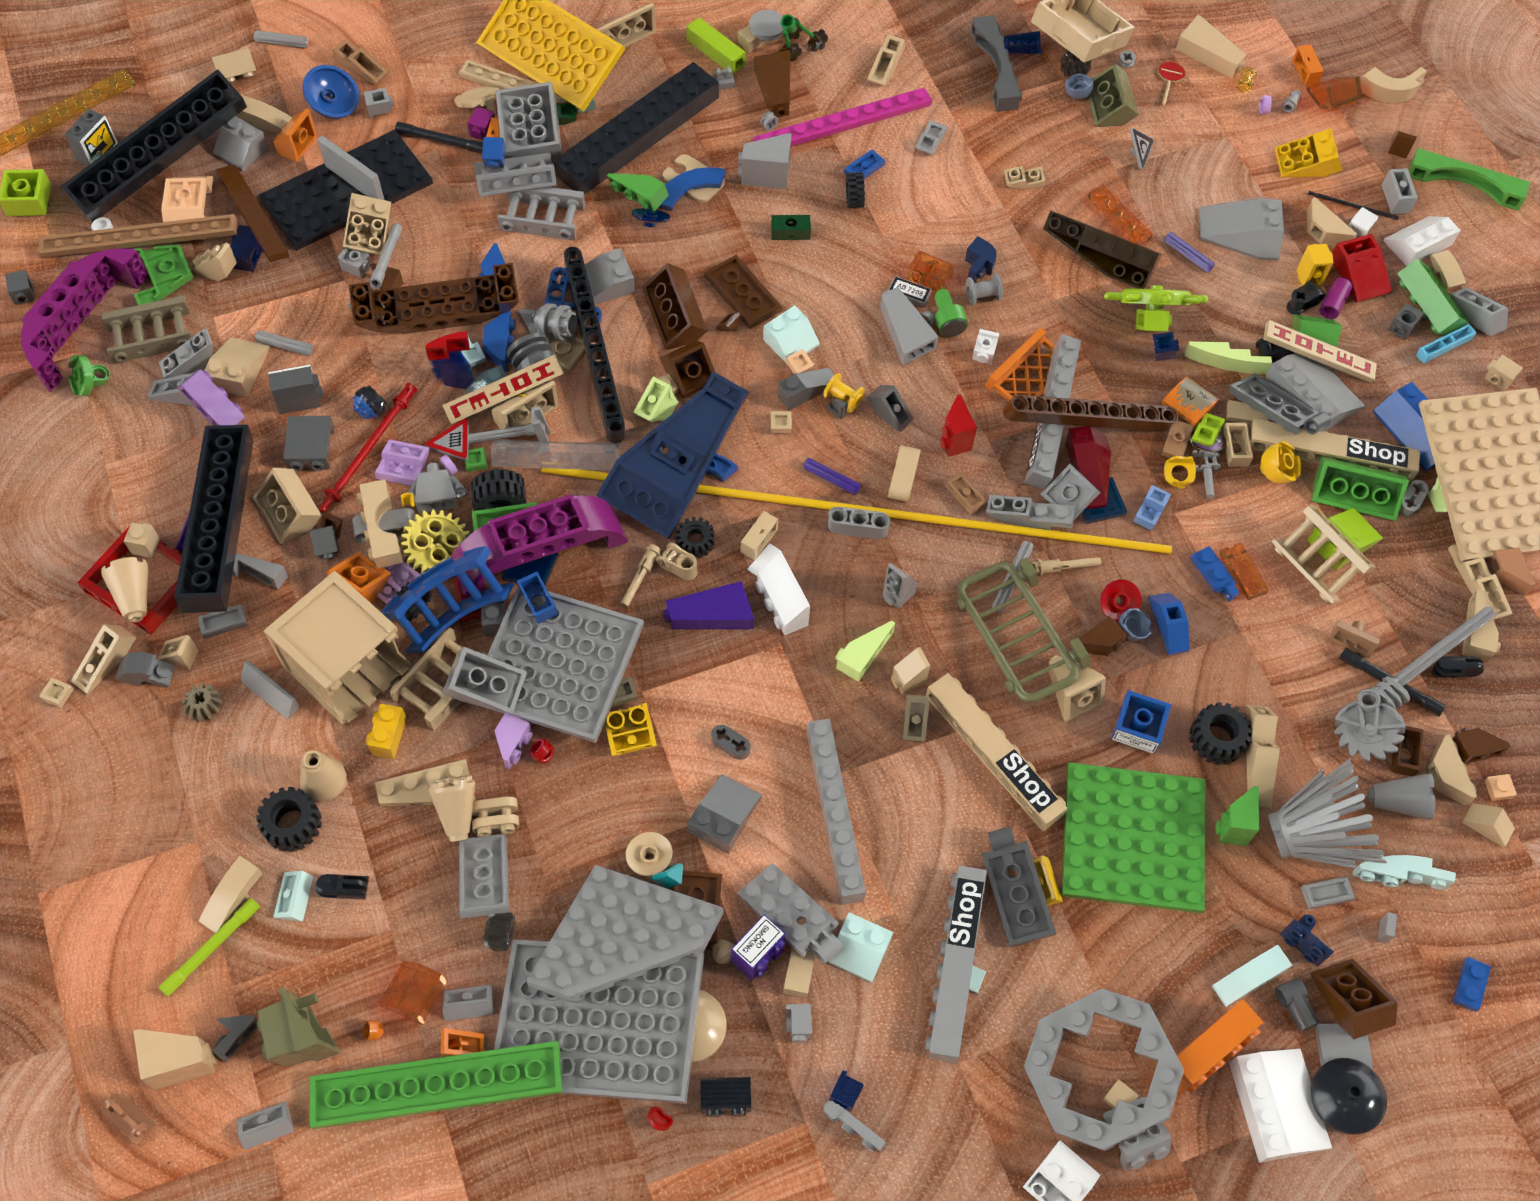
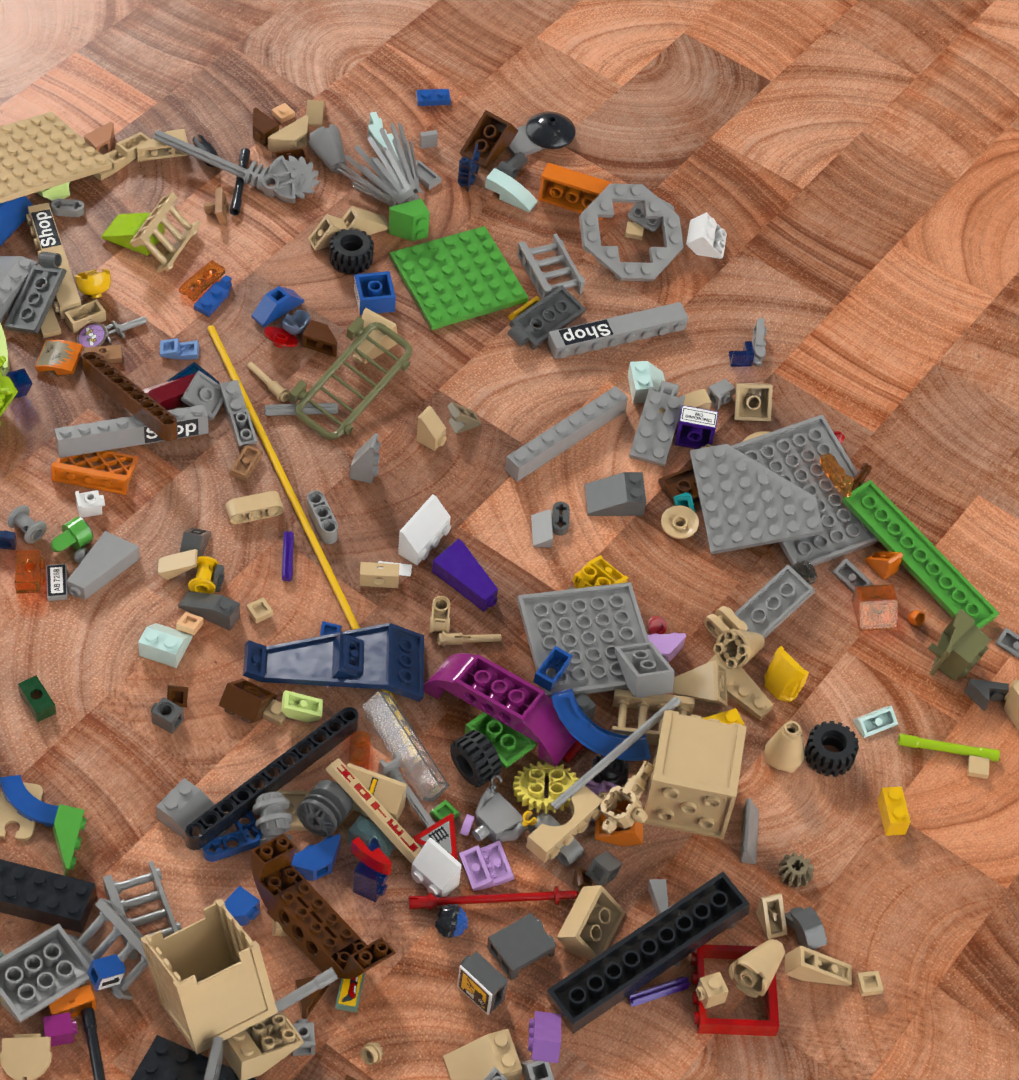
camera: 125 degrees left, 10 degrees down
tan slope [199,856,262,933] -> none
light grey axle [255,330,314,356] -> none
black arm [315,874,369,900] -> none
light aqua plate [459,336,486,369] -> none
clear blue dish [631,208,670,227] -> none
reddish brown slope [642,263,708,350] -> none
black tyre [676,517,715,558] -> none
black brick [700,1077,751,1117] -> none
reddish brown tile [704,255,782,329] -> none
yellowish green slope [835,621,895,682] -> none
tan brick [926,673,1067,831] -> none
red slope [940,394,977,457] -> none
yellow piece [1164,456,1196,489] -> none
lime slope [1191,413,1225,447] -> none
white slope [1229,1049,1332,1163] -> none
bright green slope [1312,456,1409,521] -> none
none -> tan container [140,899,278,1054]
none -> dark grey brick [151,697,184,734]
none -> tan slope [158,549,198,580]
none -> clear orange plate [349,731,371,770]
none -> tan plate [360,1042,384,1065]
none -> white slope [411,838,462,897]
none -> light grey fence [517,233,585,299]
none -> light grey slope [531,510,553,548]
none -> light grey piece [550,696,681,810]
none -> tan piece [597,761,654,834]
none -> tan slope [672,660,728,707]
none -> tan slope [734,383,773,421]
none -> yellow slope [764,646,809,702]
none -> clear orange plate [820,453,854,497]
none -> reddish brown axle [847,463,872,492]
none -> yellow brick [877,786,911,836]
none -> tan tile [967,755,990,779]

